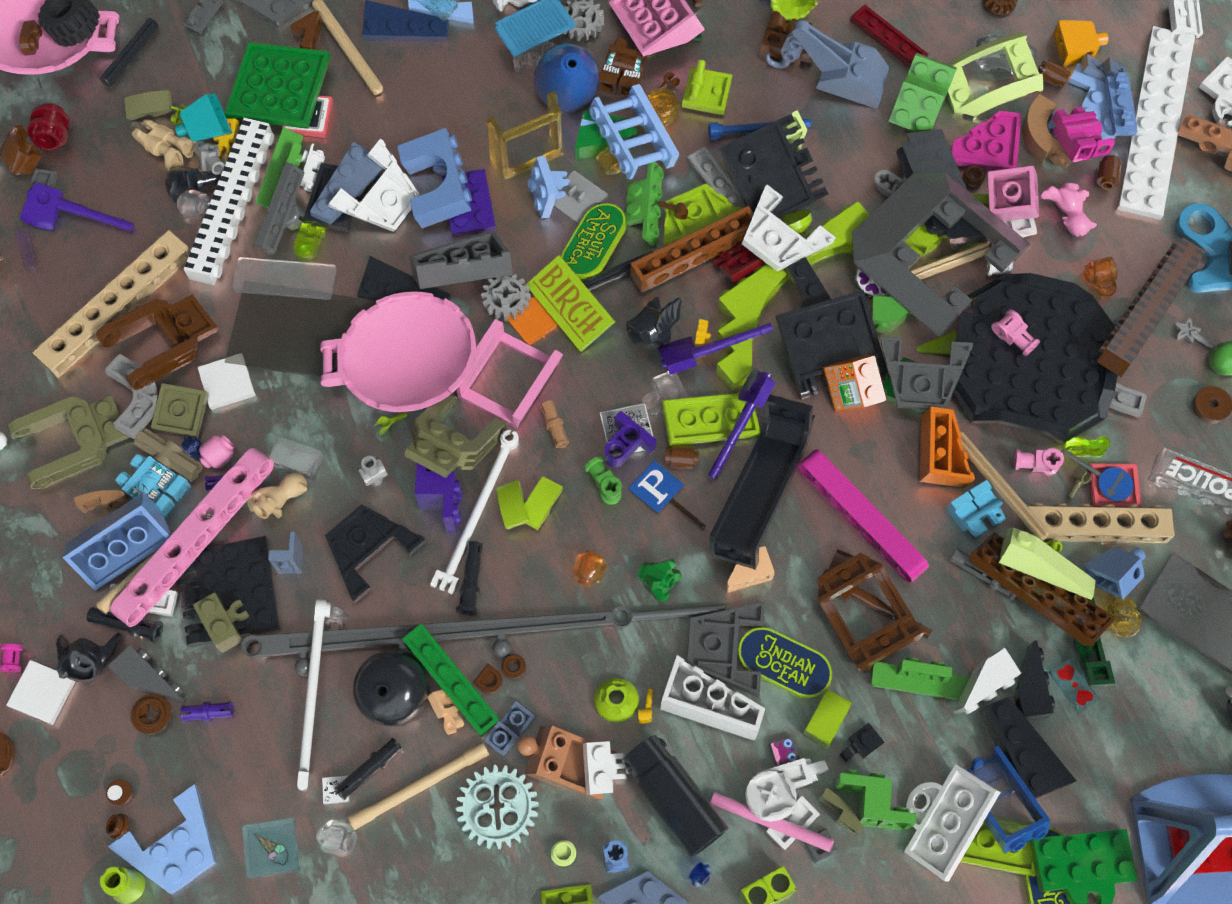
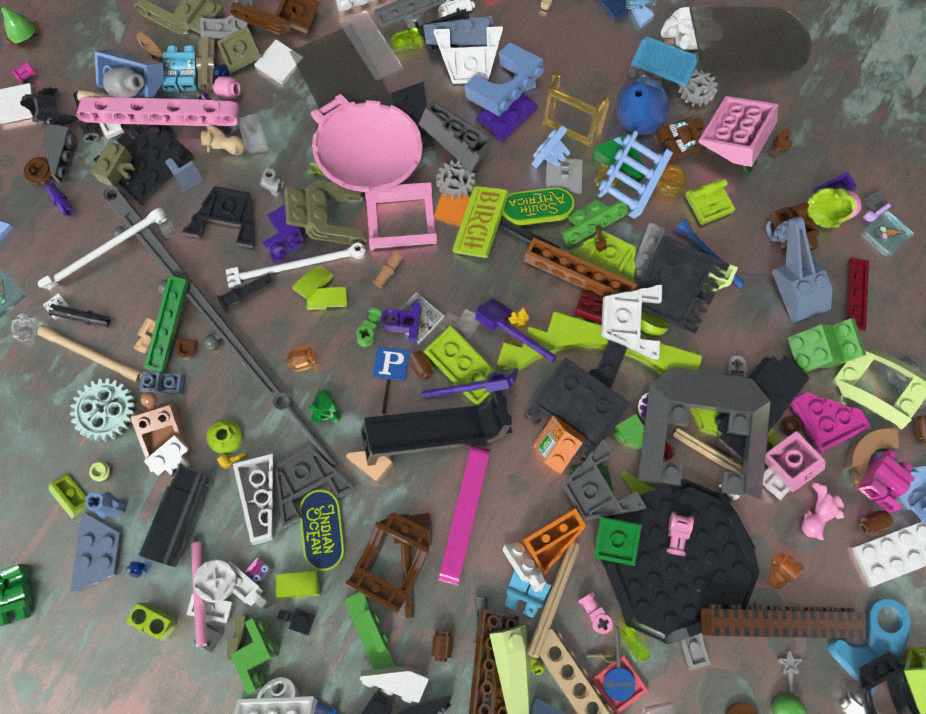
camera: 55 degrees right, 5 degrees up
black cylinder [353,650,430,726] -> none
reddish brown plate [501,654,526,679] -> none
black helmet [626,297,682,345] -> none
reddish brown hand [652,72,680,98] -> none
none -> light grey piece [103,66,144,98]
none -> reddish brown brick [431,630,453,662]
none -> white hinge [503,541,546,592]
none -> green tile [593,516,642,566]

